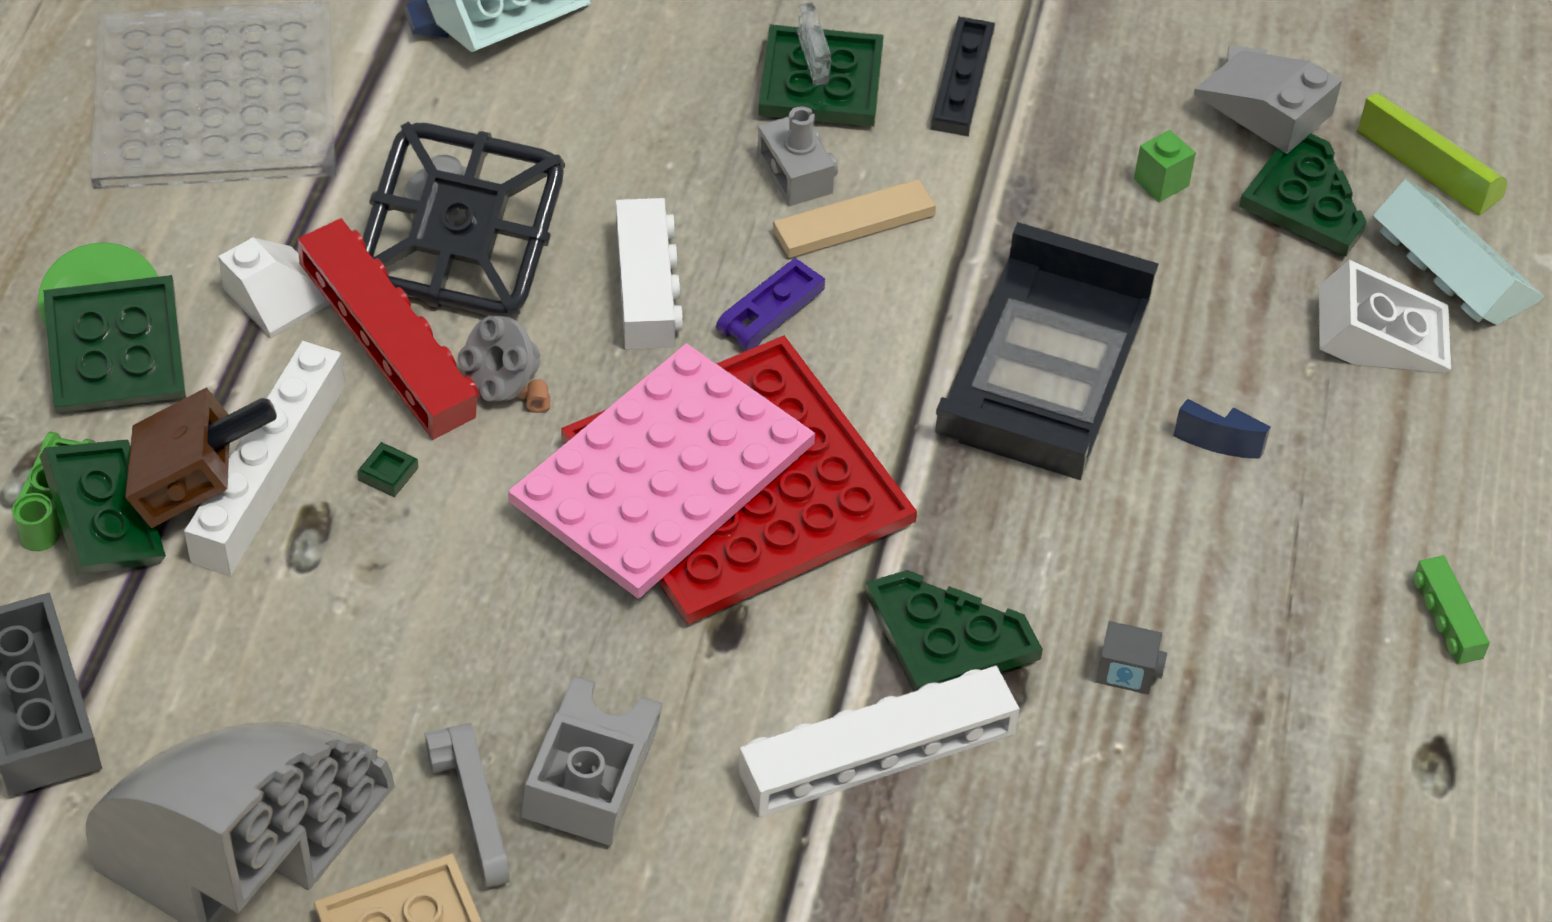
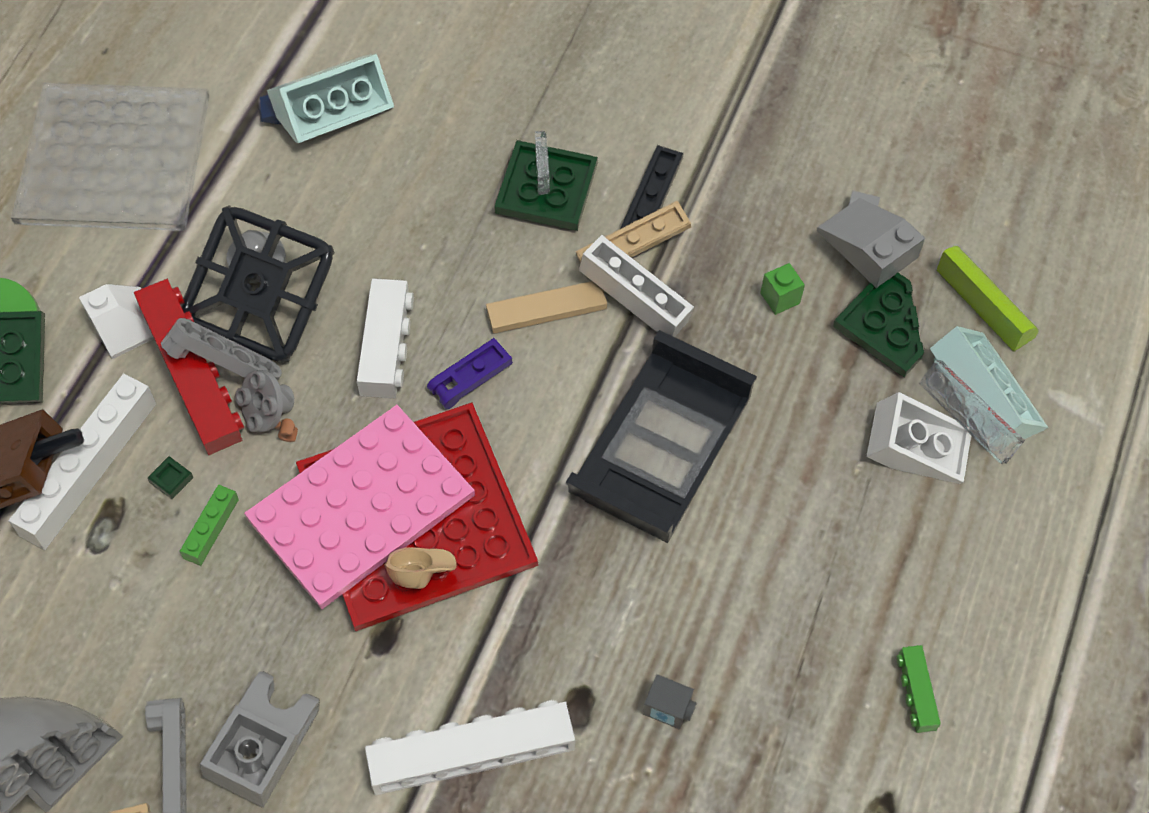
camera: 10 degrees right, 10 degrees up
light grey brick [757,106,838,206] -> none
dark green plate [865,570,1043,692] -> none
dark blue slope [1173,399,1271,459] -> none
none -> light grey beam [161,318,282,380]
none -> bright green piece [180,484,239,566]
none -> tan piece [385,547,456,589]
none -> tan tile [576,200,691,263]
none -> white brick [579,235,694,337]
none -> clear plate [919,360,1025,464]

